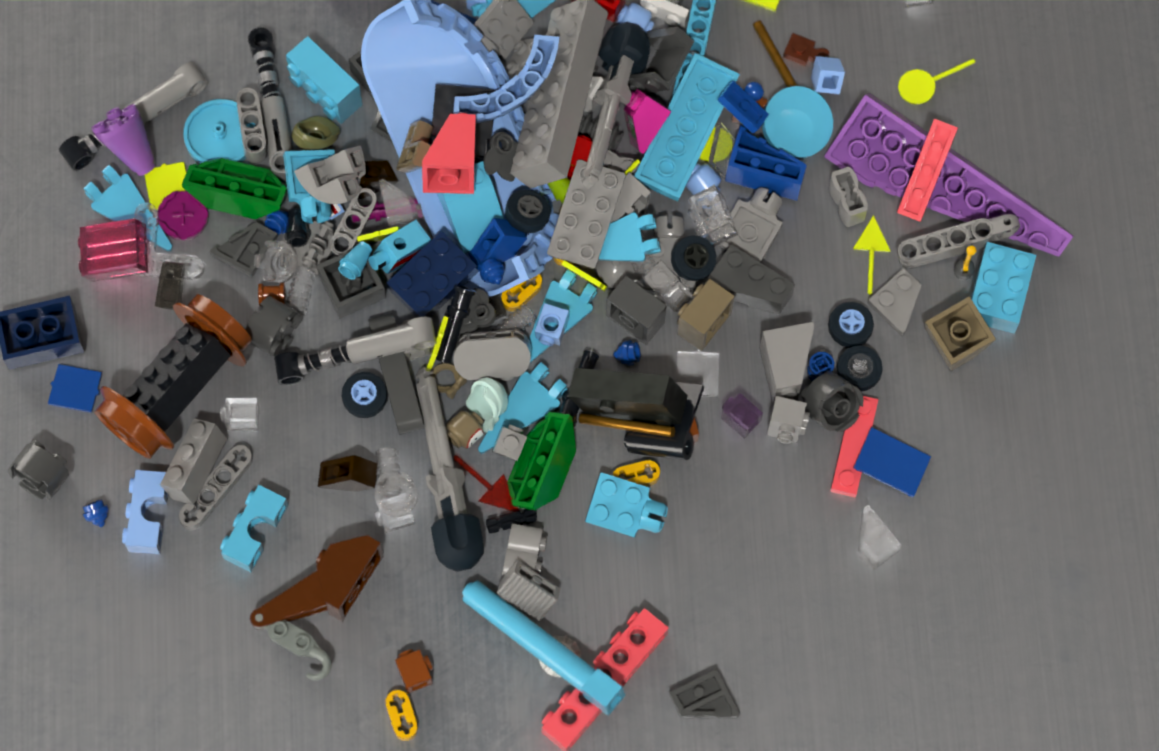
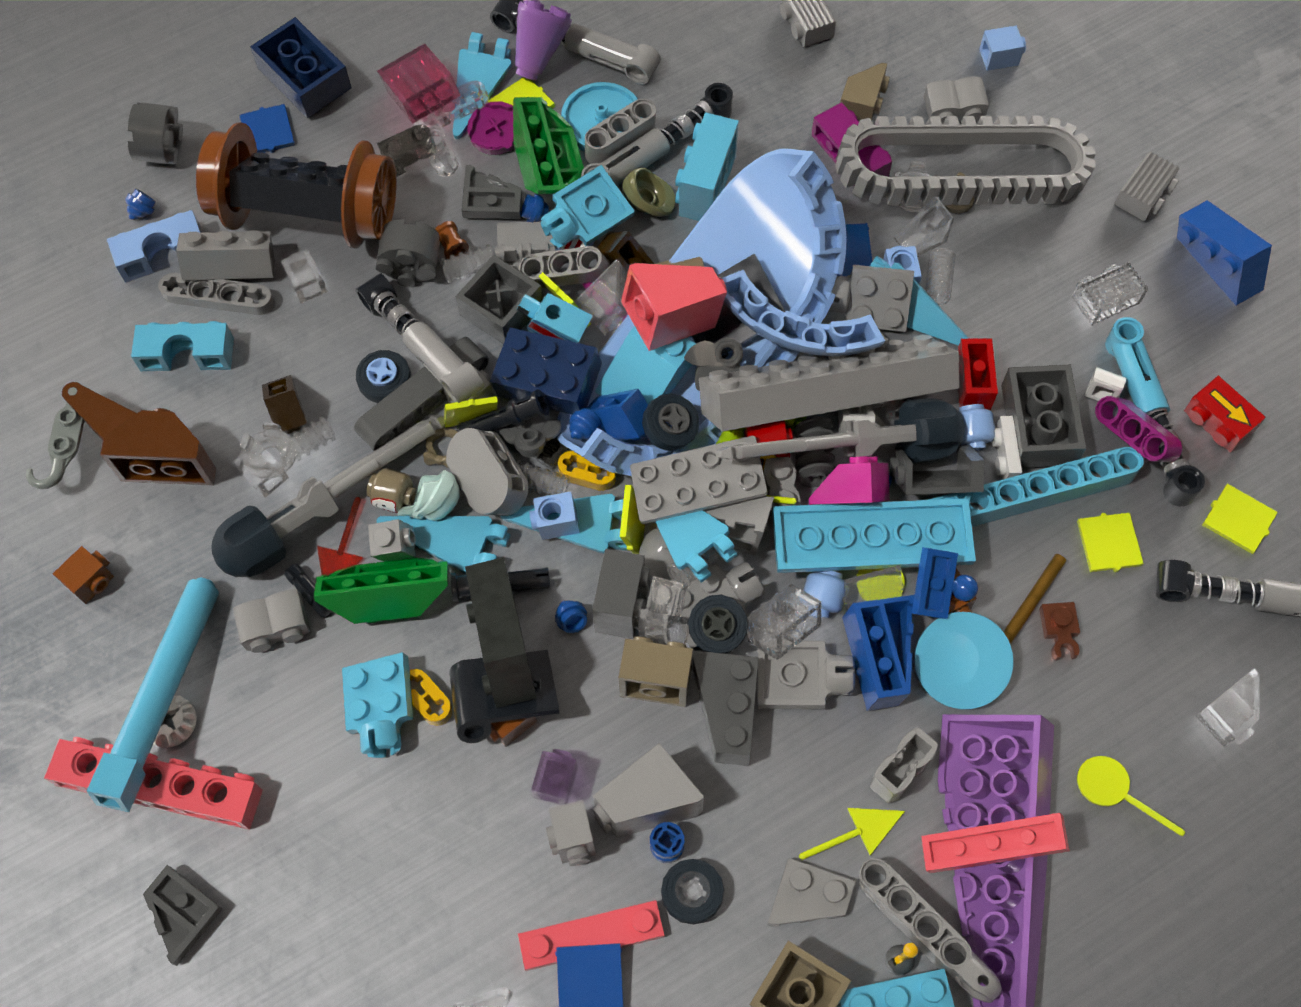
camera: 65 degrees right, 5 degrees down
clear piece [254,240,298,283] -> none
black cone [284,208,310,247] -> none
light grey brick [294,145,366,204] -> none
medium azure cone [338,241,372,280] -> none
yellow beam [386,690,418,741] -> none
light grey brick [497,560,561,621] -> none
pearl gold bar [578,413,675,437] -> none
clear piece [676,350,719,397] -> none
dark grey brick [801,371,864,432] -> none
light blue brick [811,56,845,94] -> none
black wheel [828,302,874,348] -> none

